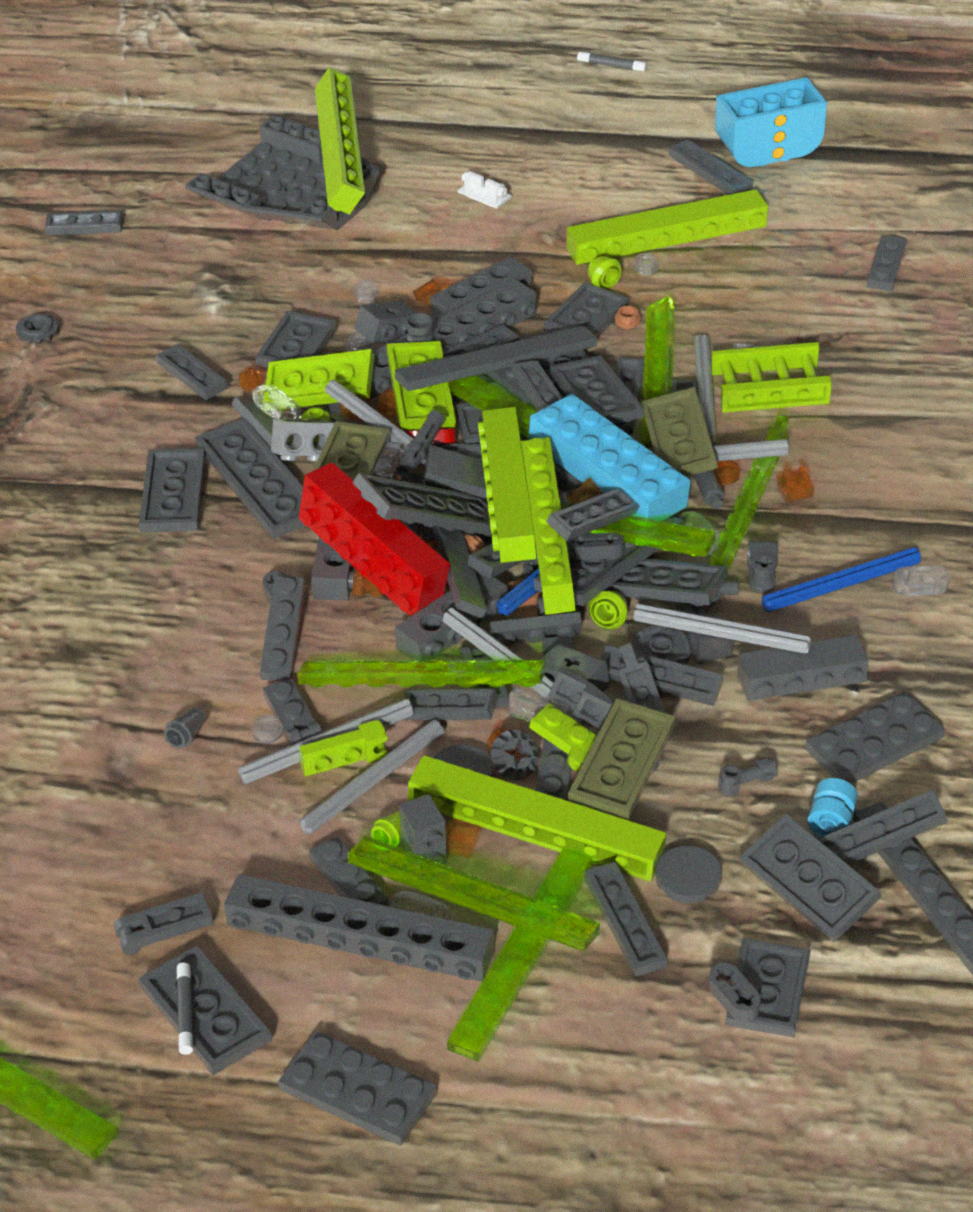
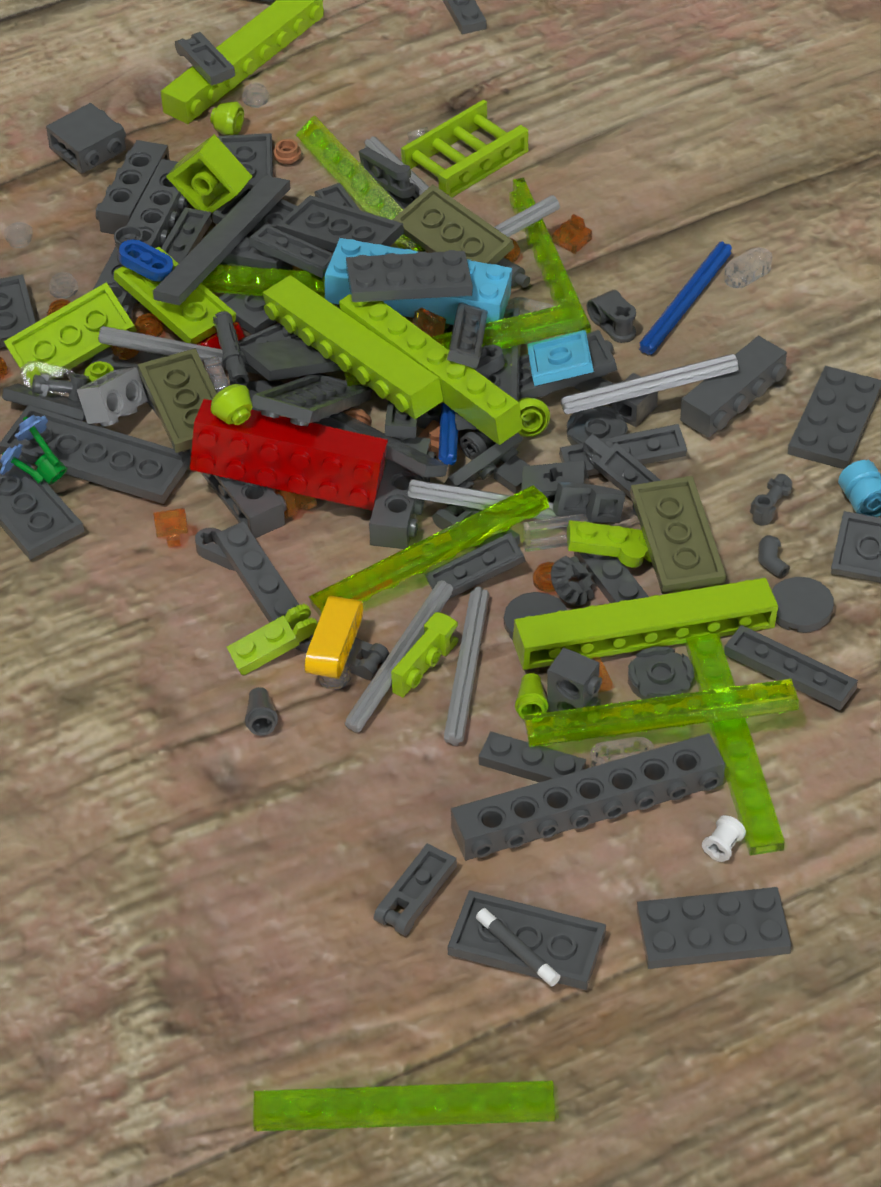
camera: 35 degrees left, 5 degrees up
dark grey brick [354,301,416,344] -> none
clear orange plate [413,279,448,306] -> none
white hinge [457,171,512,209] -> none
none -> plant [0,415,68,485]
none -> dark grey bar [32,372,89,402]
none -> dark grey brick [46,103,126,174]
none -> blue plate [119,239,173,282]
none -> clear orange tile [153,508,188,548]
none -> lime brick [166,134,253,213]
none -> dark grey plate [175,32,235,86]
none -> lime cone [211,384,253,425]
none -> lime hinge [227,603,318,675]
none -> yellow beam [305,595,363,679]
none -> dark grey plate [346,250,473,302]
none -> dark grey plate [359,147,415,198]
none -> medium azure tile [527,330,594,386]
none -> dark grey tile [628,646,694,704]
none -> white bush [702,815,746,862]
none -> dark grey arm [758,535,790,579]

